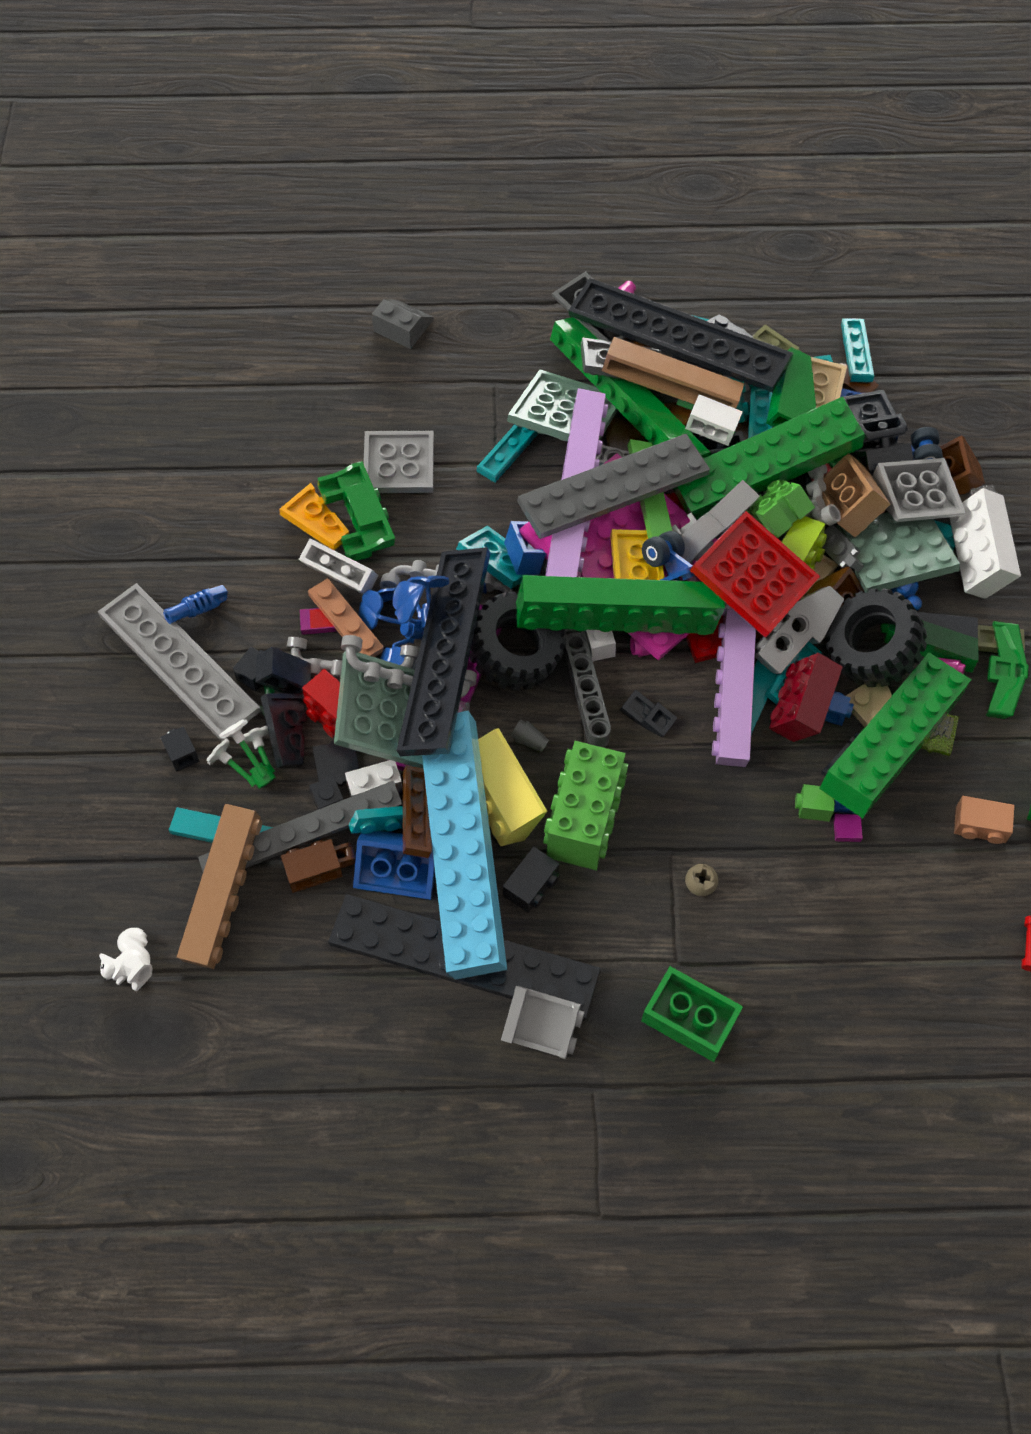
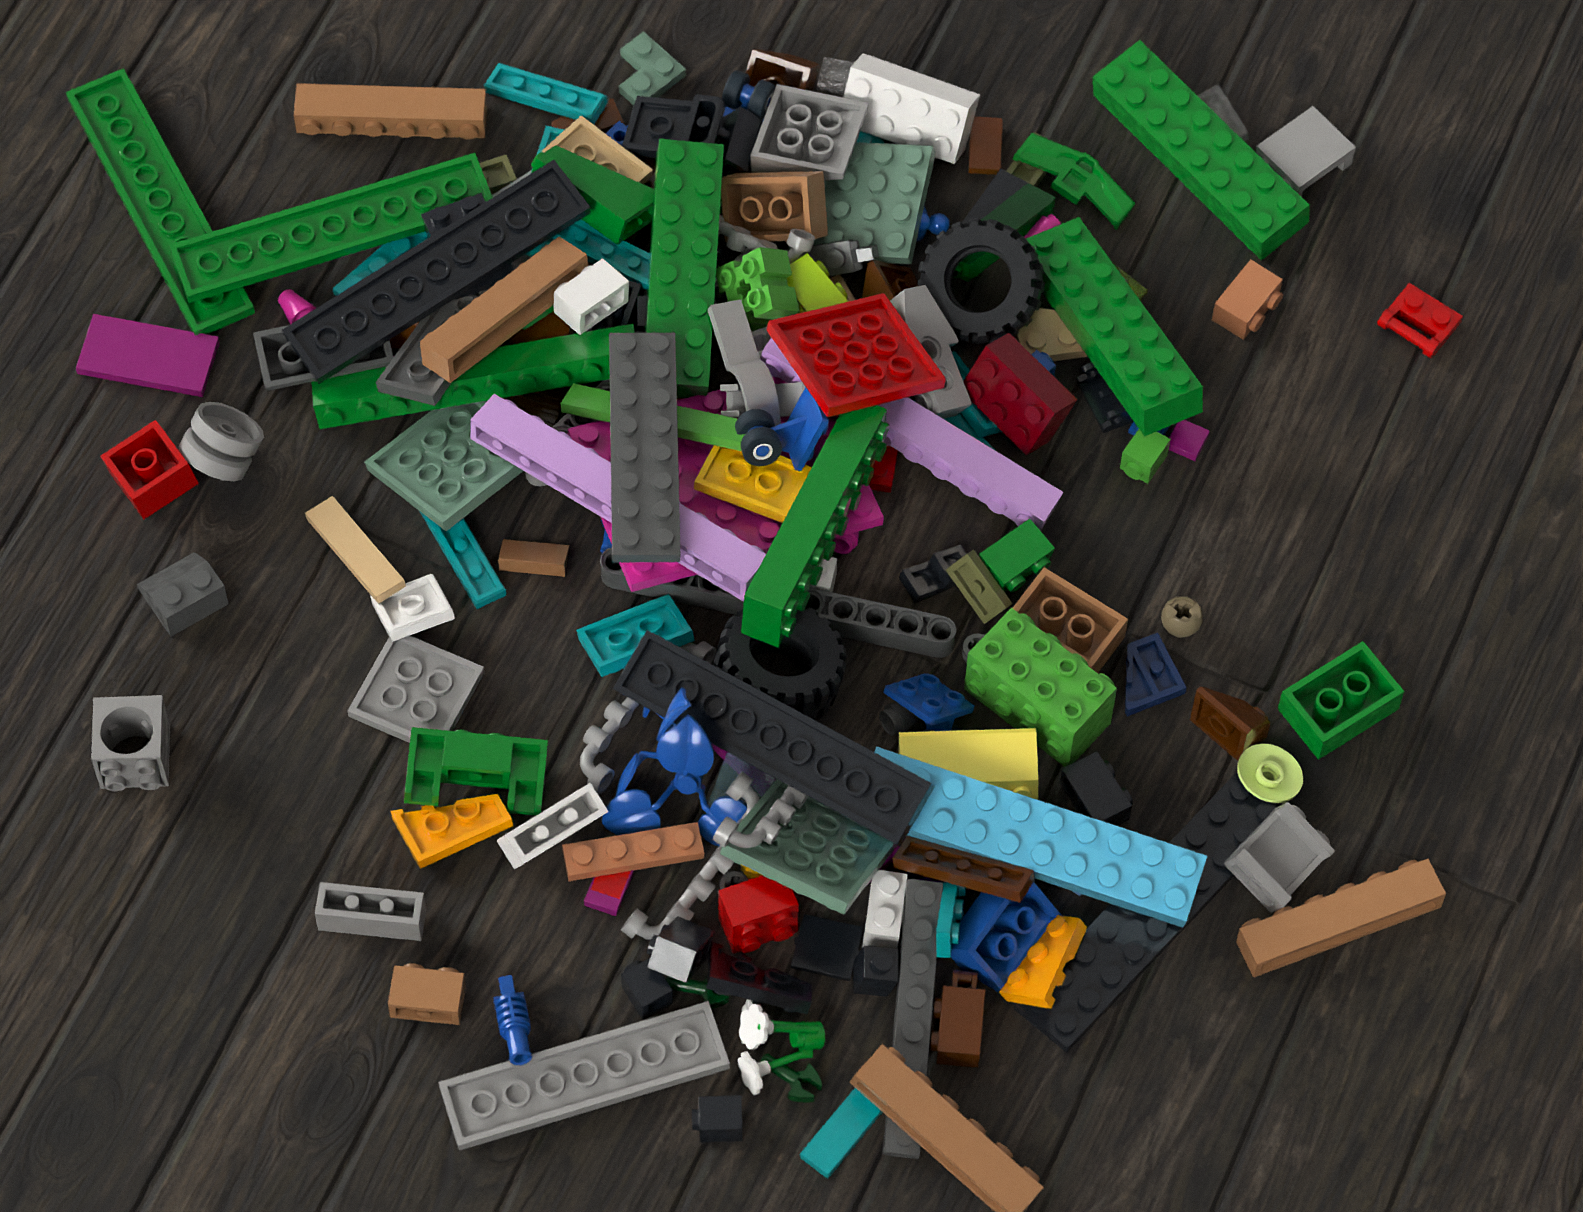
camera: 65 degrees left, 0 degrees up
blue panel [504,521,546,575] -> none
none -> green plate [66,68,255,336]
none -> magenta tile [76,314,220,397]
none -> light grey brick [91,695,170,791]
none -> red brick [100,420,199,520]
none -> green plate [169,153,493,303]
none -> light grey wheel [179,402,264,482]
none -> medium nougat brick [294,84,487,140]
none -> tan tile [305,496,406,604]
none -> light grey brick [315,882,426,941]
none -> white tile [370,574,455,642]
none -> medium nougat brick [388,963,466,1025]
none -> medium nougat slope [498,539,569,577]
none -> sand green plate [619,31,686,106]
none -> dark green bar [760,1054,822,1103]
none -> blue plate [883,673,974,732]
none -> olive plate [946,549,1013,624]
none -> reddish brown slope [968,116,1002,175]
none -> green brick [978,519,1055,593]
none -> light orange wing [999,915,1087,1009]
none -> medium nougat brick [1013,567,1128,673]
none -> dark blue wing [1125,633,1187,716]
none -> reddish brown slope [1190,686,1271,761]
none -> medium nougat brick [1236,859,1446,978]
none -> yellowish green dish [1237,744,1303,803]

